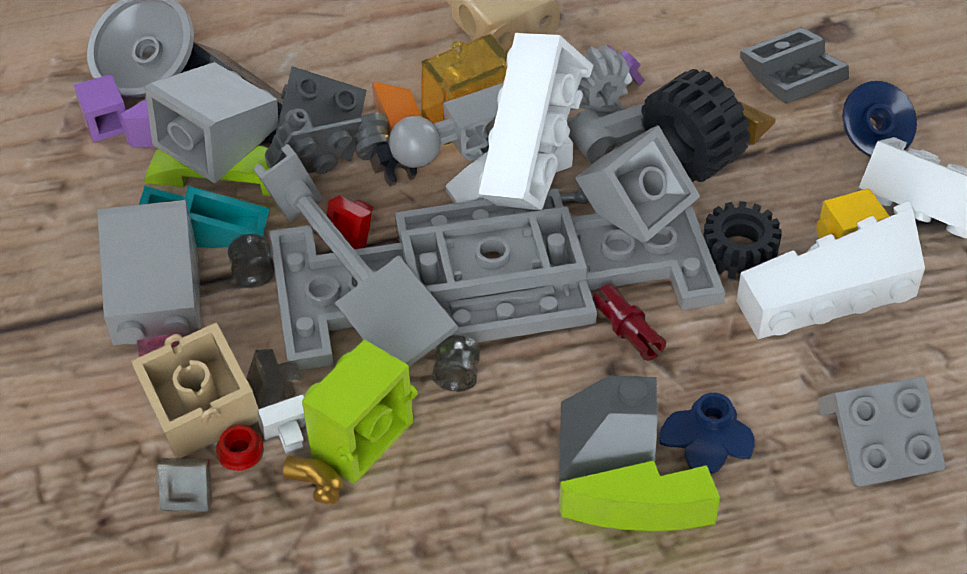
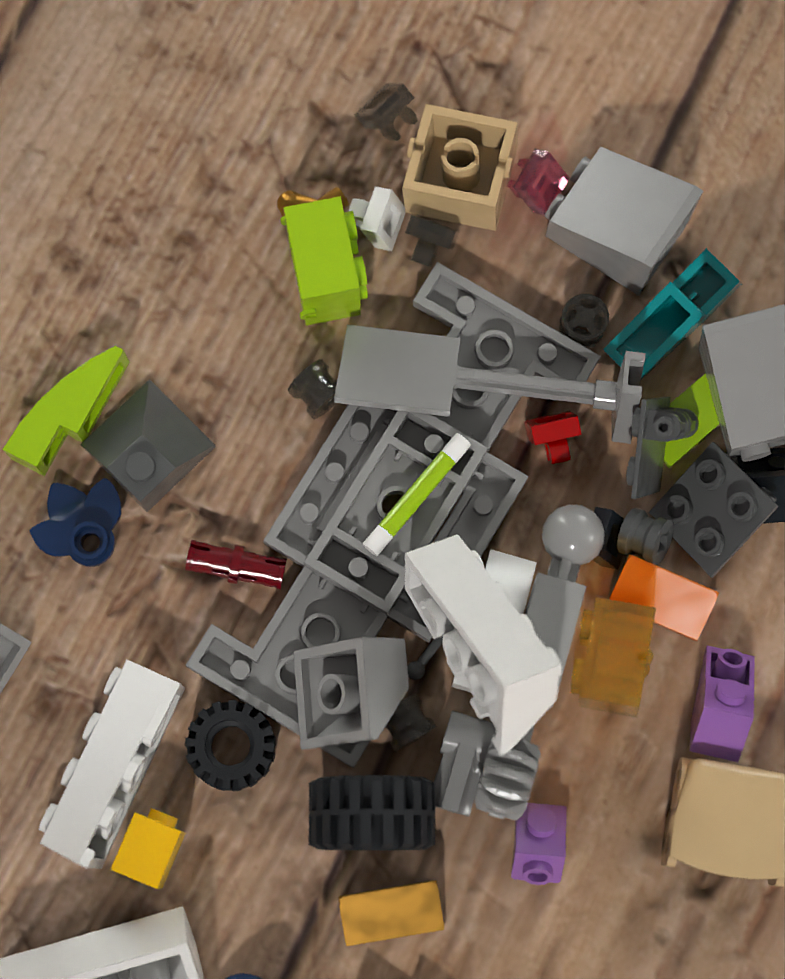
camera: 130 degrees right, 30 degrees up
red plate [216,425,264,471] -> none
none -> lime bar [362,433,471,557]
none -> medium lavender slope [689,645,755,762]

